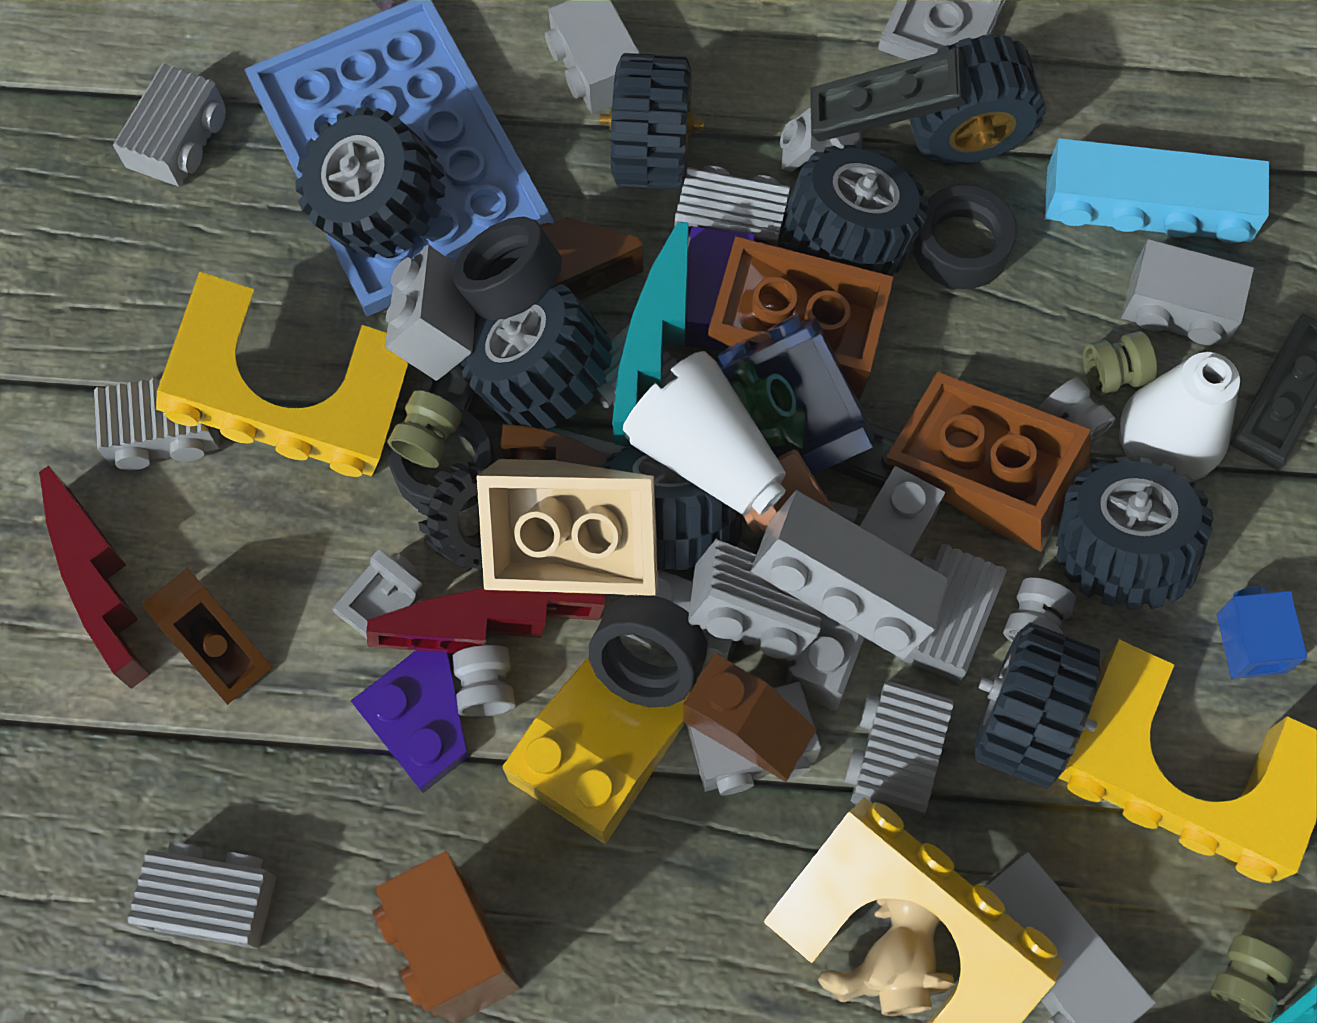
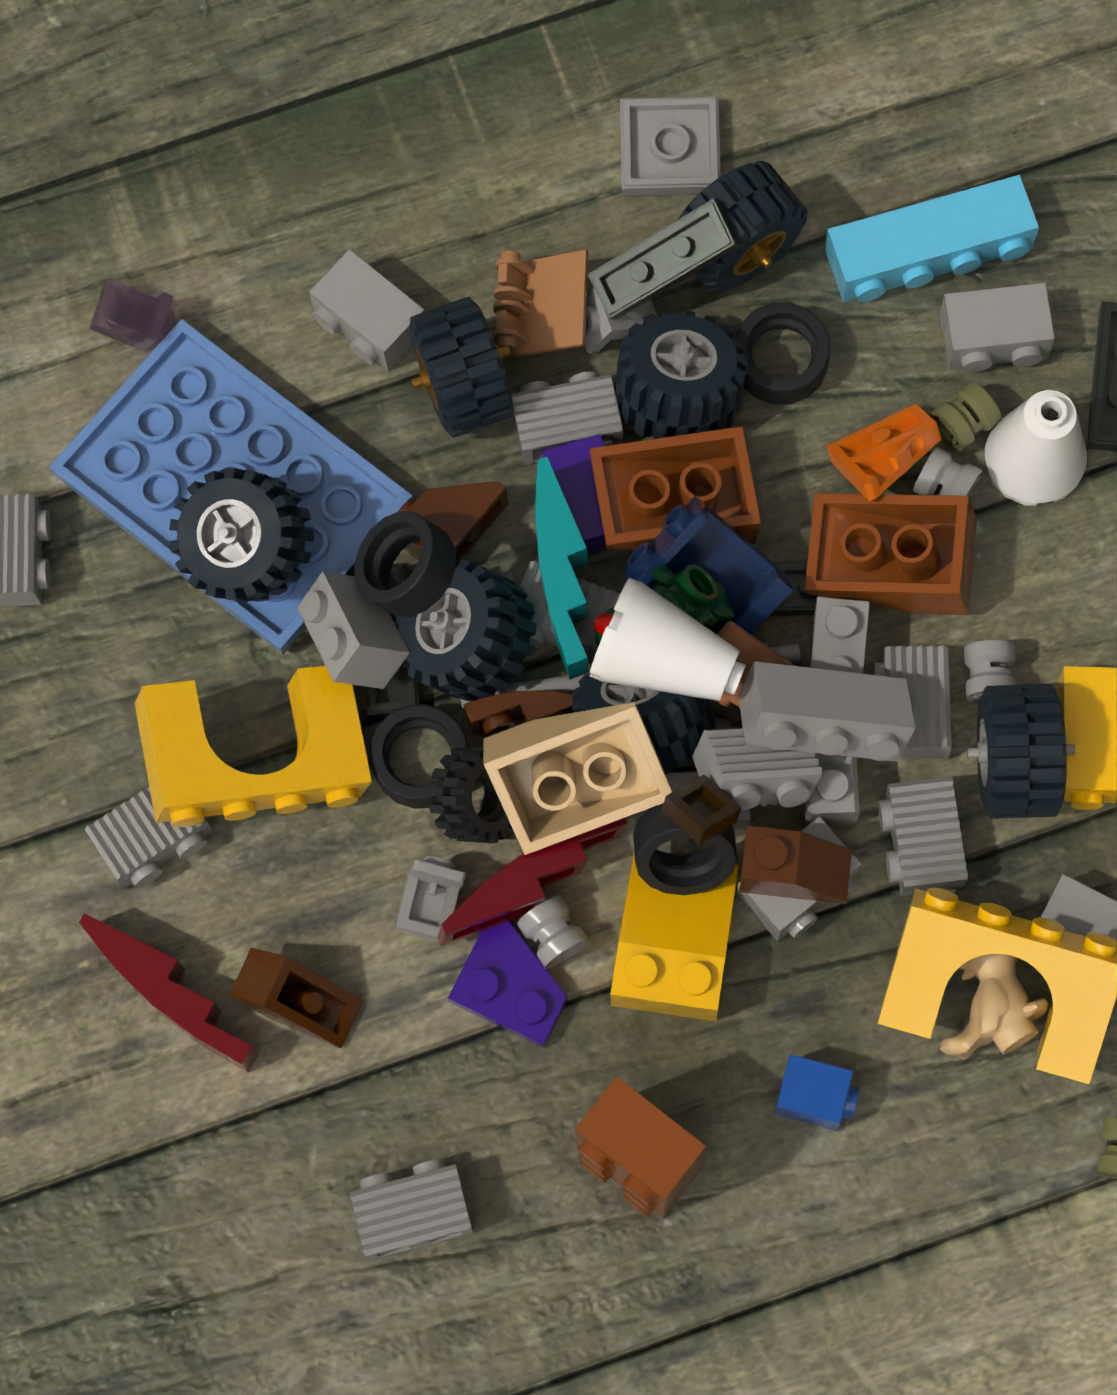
camera: 20 degrees left, 5 degrees up
olive wheel [387,390,463,468] -> none
black wheel [1056,457,1214,610] -> none
none -> medium nougat hinge [492,249,589,360]
none -> dark brown plate [661,774,741,845]
none -> blue brick [775,1054,860,1131]
none -> orange wing [826,403,942,502]

